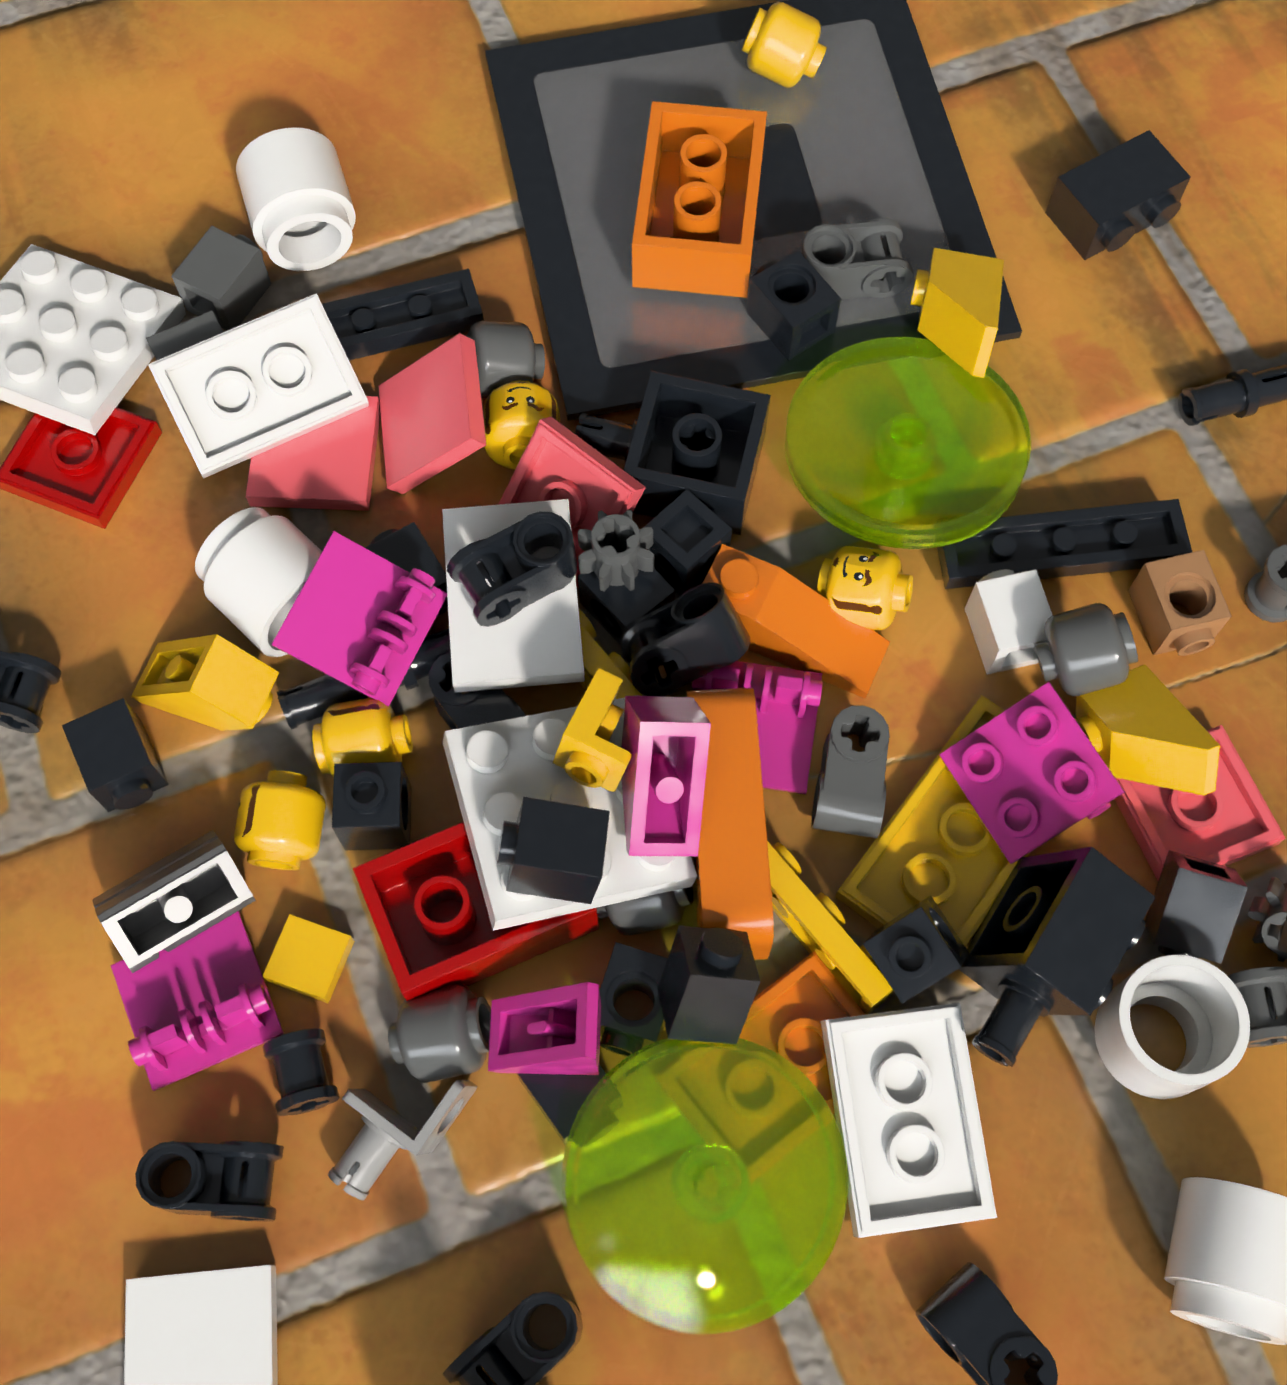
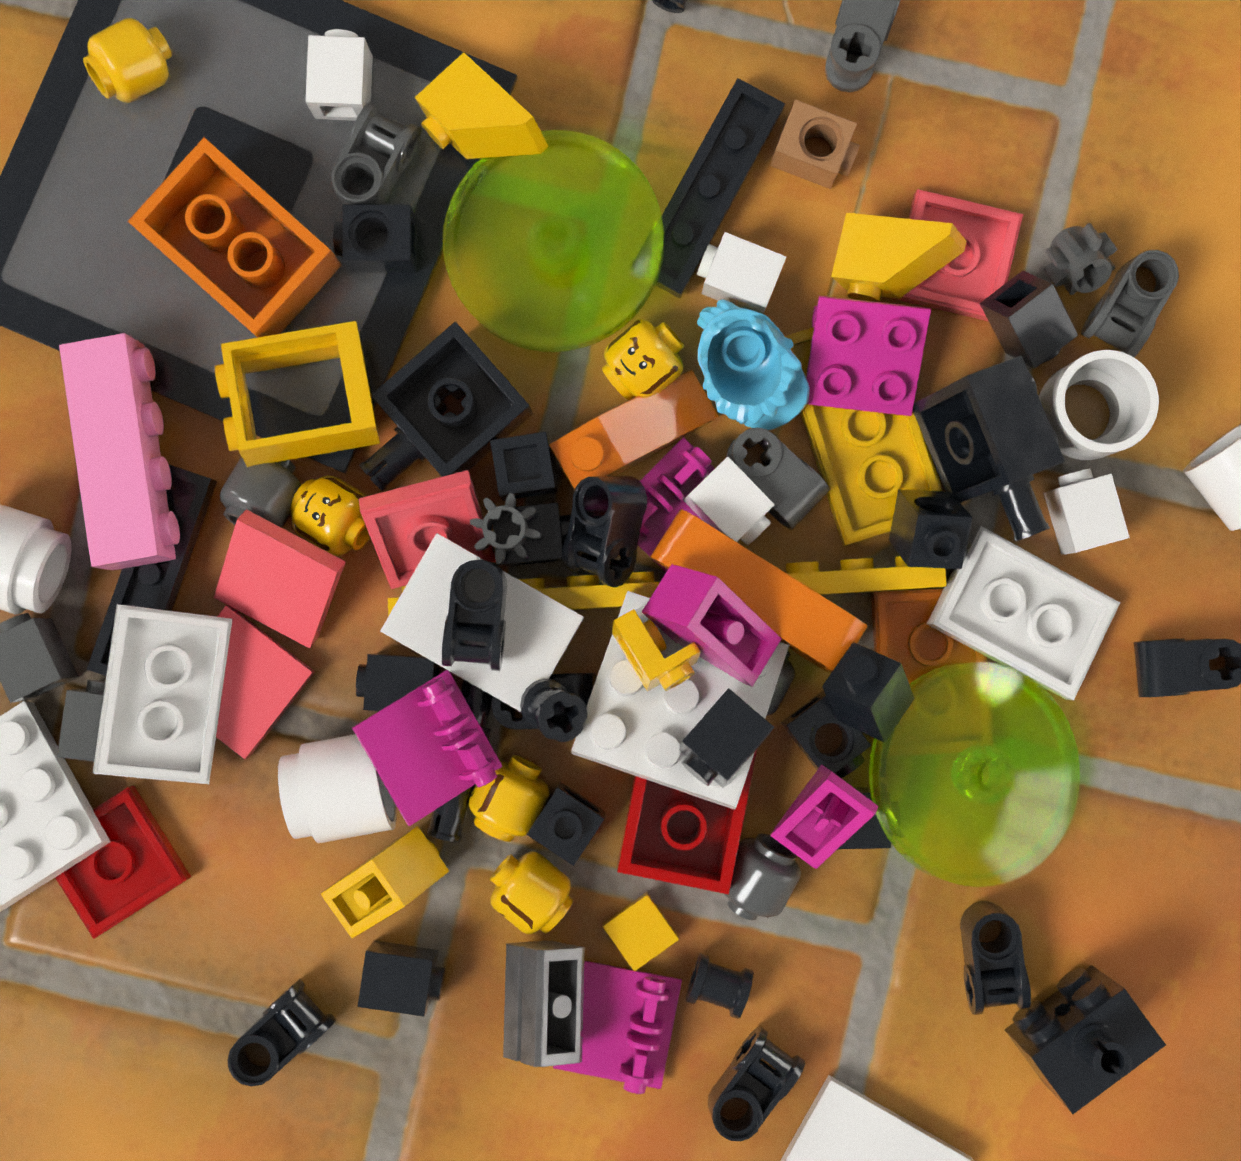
camera: 55 degrees left, 20 degrees up
light grey bracket [328,1080,478,1200] -> none
dark grey head [1034,603,1138,696] -> none
none -> bright pink brick [59,333,180,570]
none -> yellow window [214,321,380,467]
none -> white brick [306,29,373,121]
none -> black bush [520,679,588,742]
none -> white brick [683,457,775,546]
none -> medium azure hair [697,299,810,430]
none -> white brick [1044,468,1130,555]

